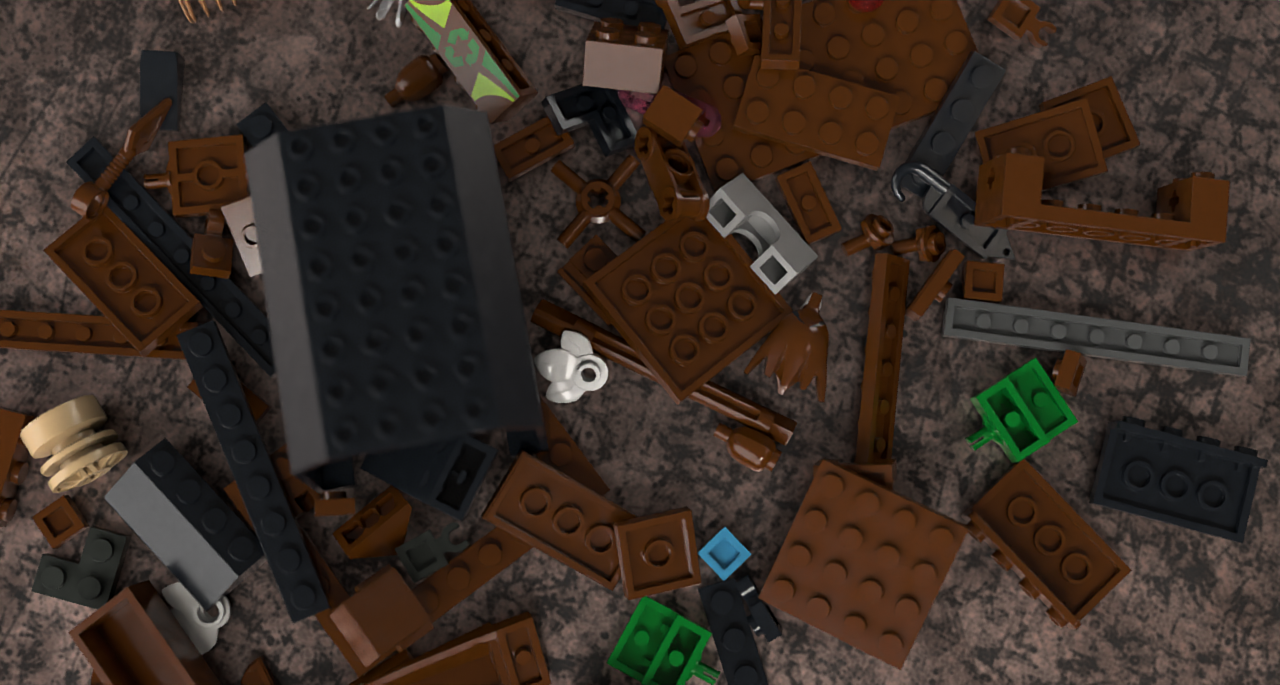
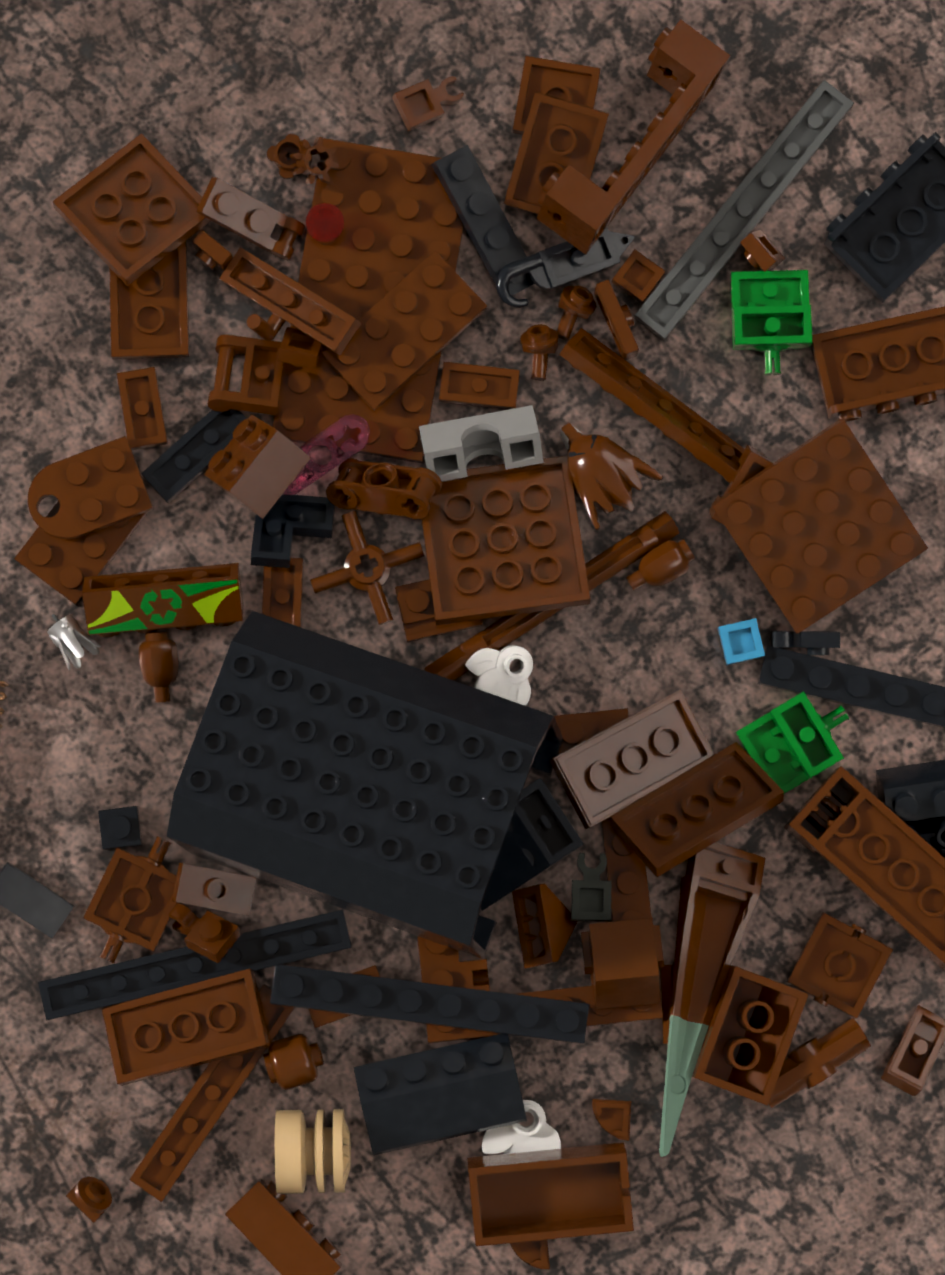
camera: 60 degrees left, 0 degrees up
pearl dark grey plate [31,527,132,610] -> none
reddish brown plate [32,495,90,549] -> none
reddish brown piece [70,98,172,220] -> none
reddish brown plate [314,491,355,517] -> none
reddish brown plate [613,506,701,600] -> none
reddish brown brick [642,85,704,148] -> none
none -> reddish brown head [263,1033,324,1090]
none -> reddish brown plate [610,742,784,877]

